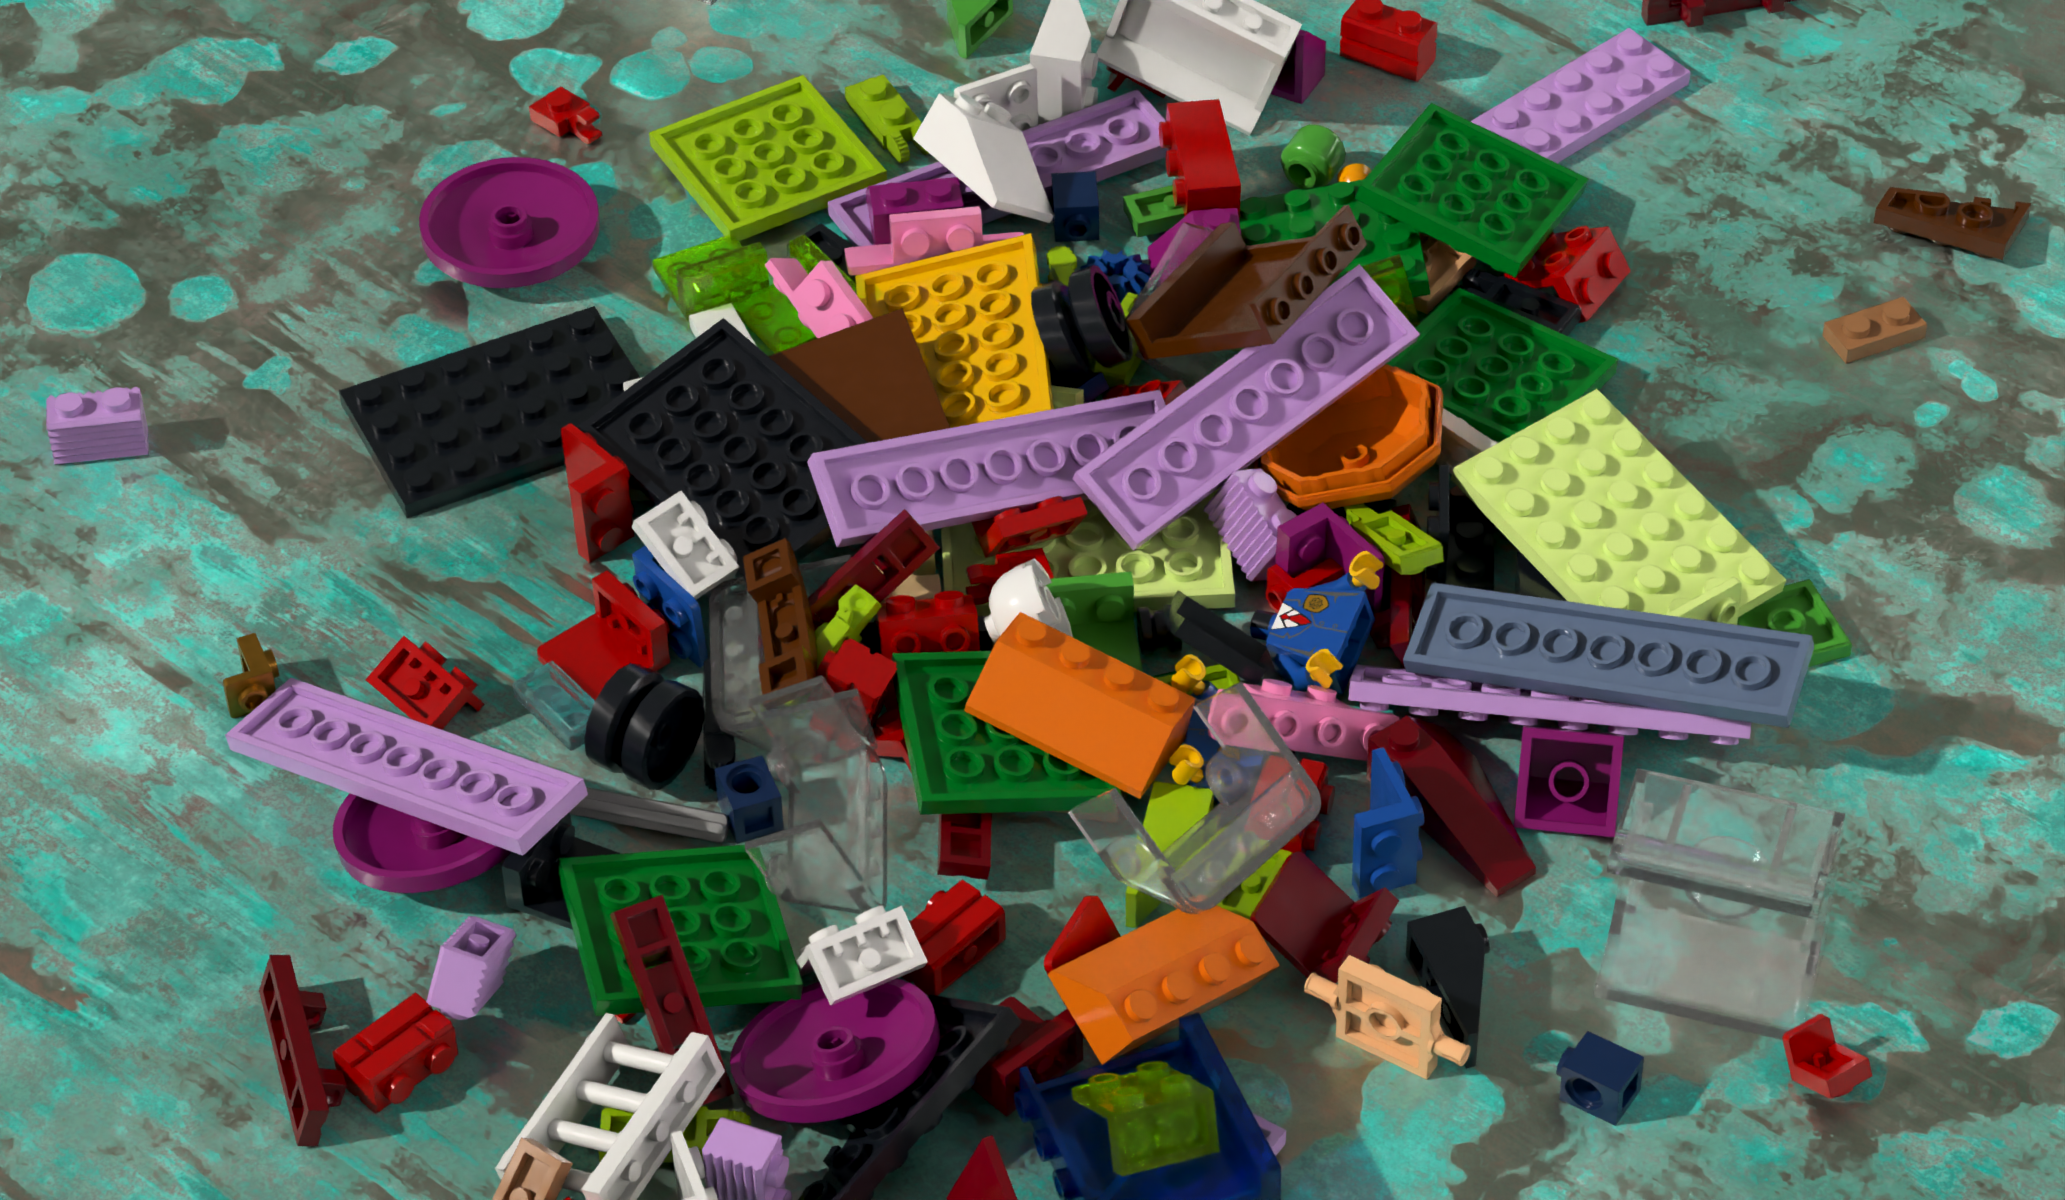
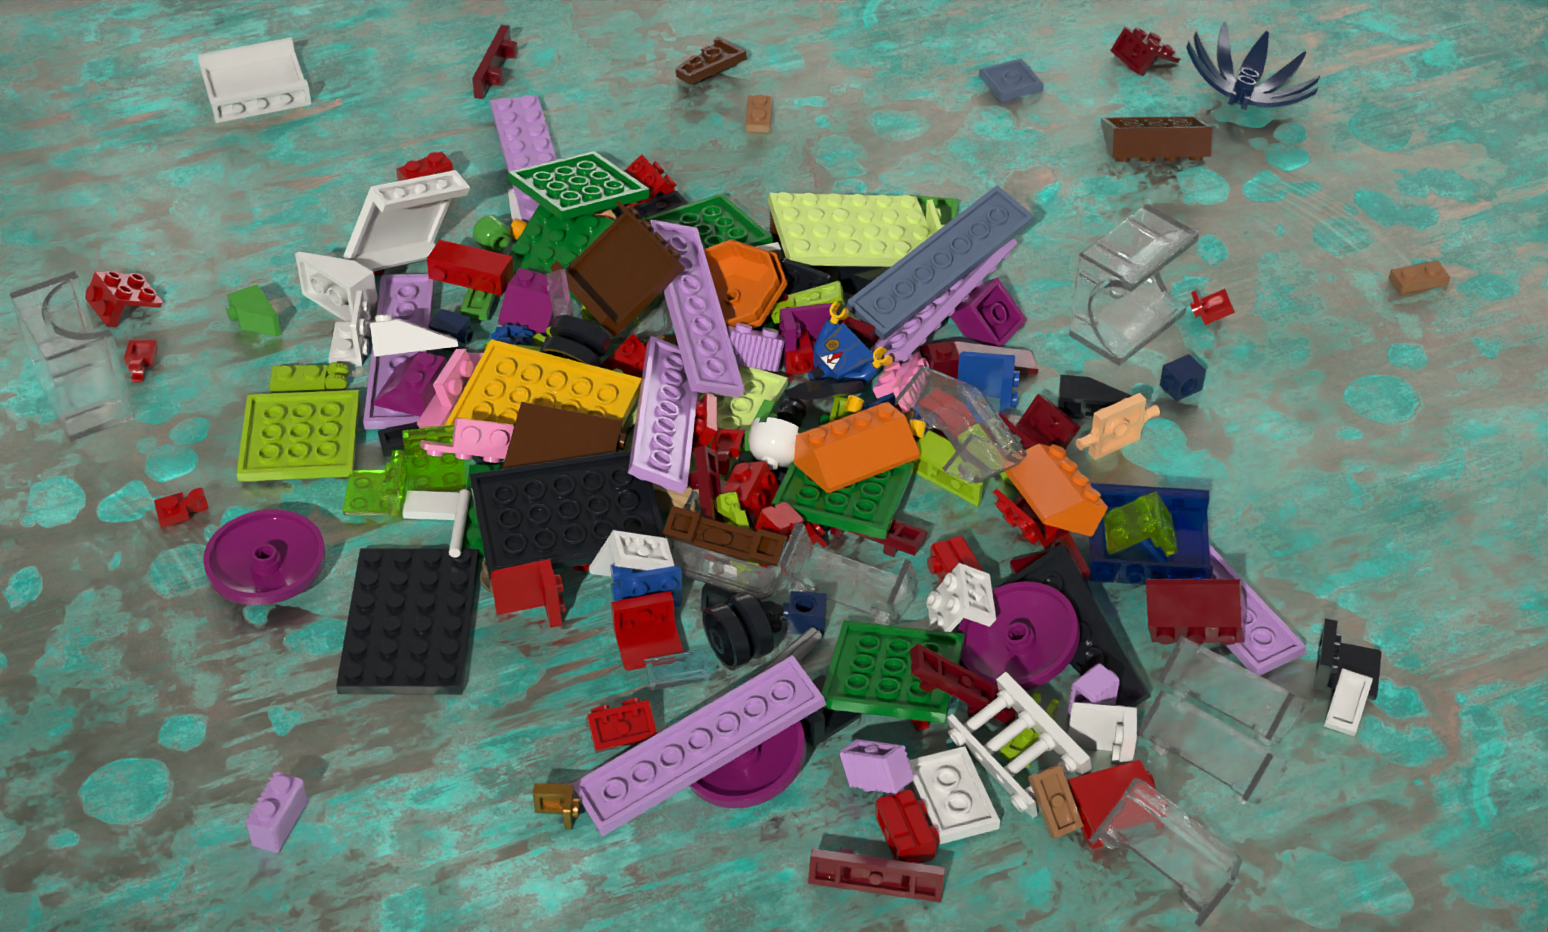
camera: 65 degrees left, 0 degrees up
none -> white plate [908,746,1000,845]

